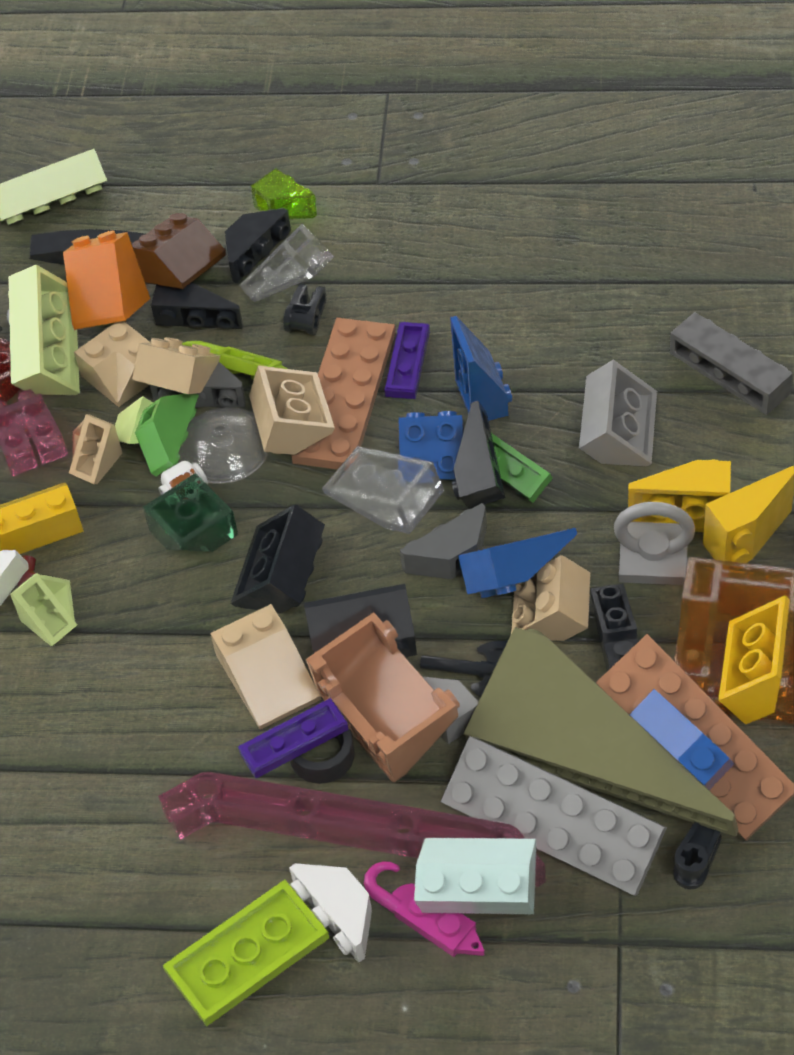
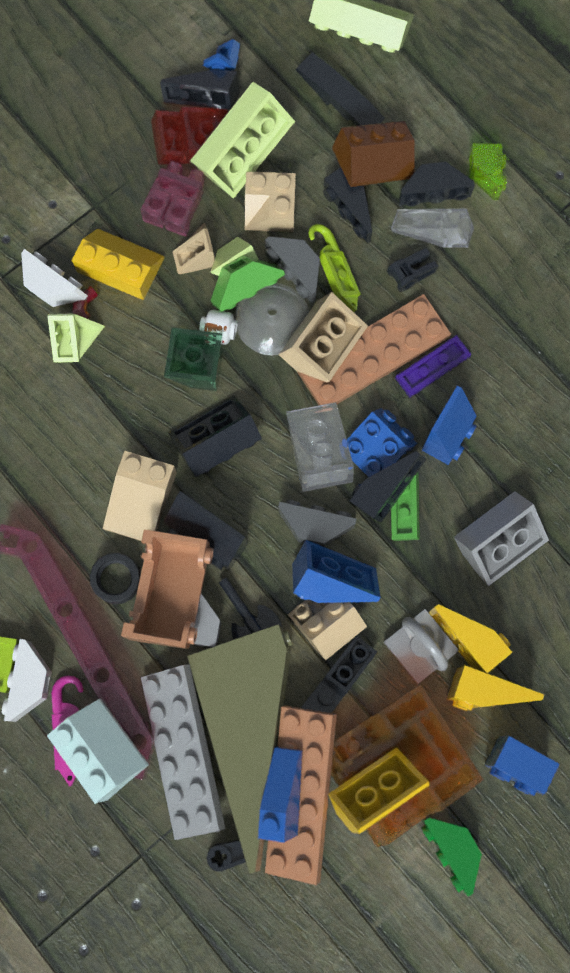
camera: 40 degrees right, 25 degrees up
orange slope [63,231,150,330] -> none
tan slope [132,337,220,394] -> none
dark purple tile [238,698,349,779] -> none

